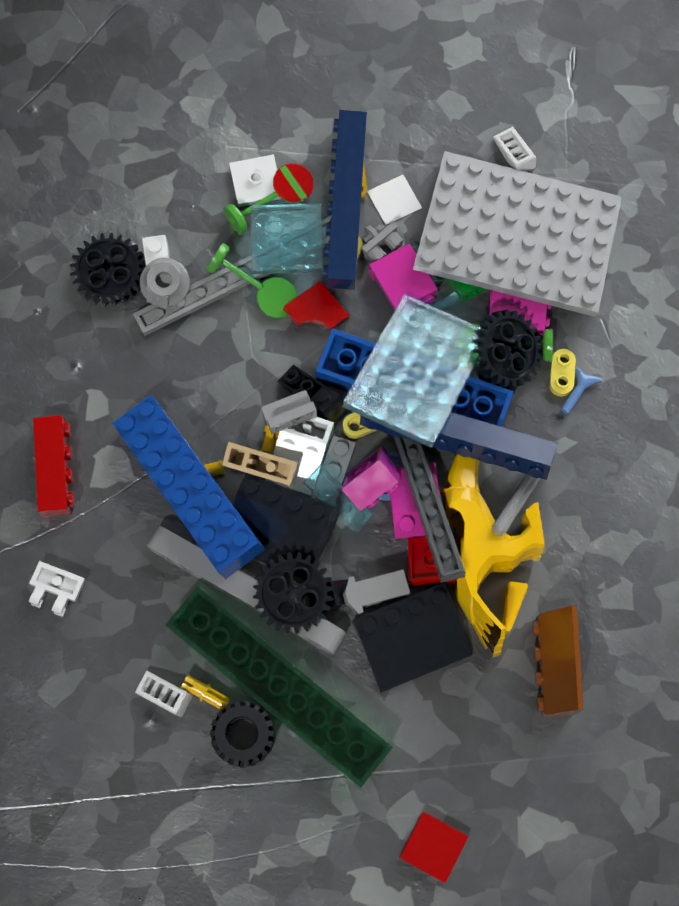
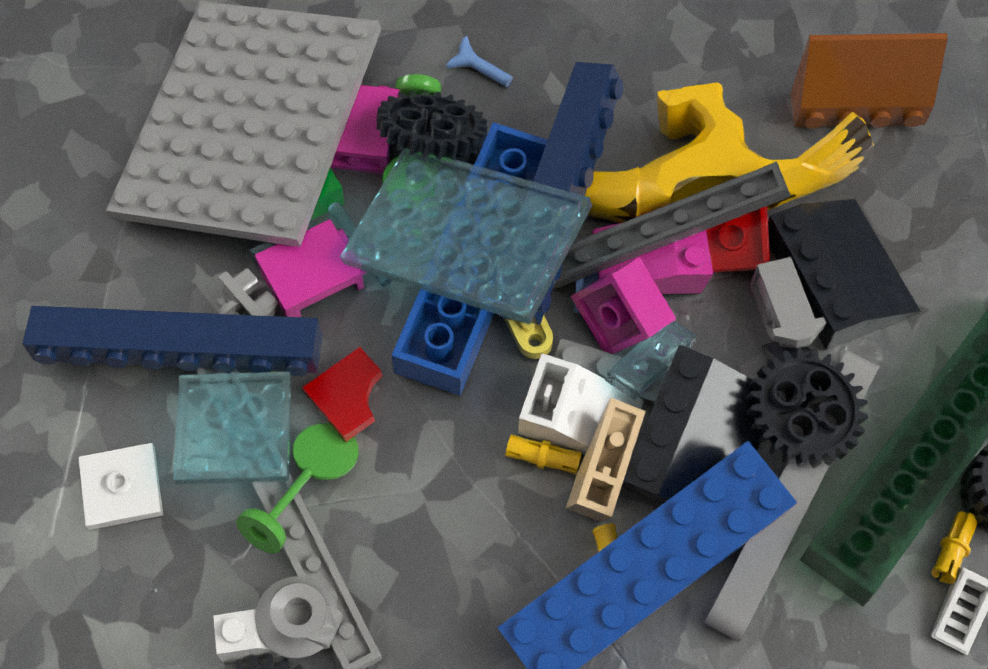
camera: 90 degrees left, 10 degrees down
piece [223,163,314,235] -> none
light grey panel [261,390,317,435] -> none
black slope [278,365,349,427] -> none
white sticker [367,175,422,225] -> none
light grey axle [492,474,540,536] -> none
white slope [493,127,536,172] -> none
yellow slope [502,581,528,635] -> none
light yellow plate [549,349,576,397] -> none

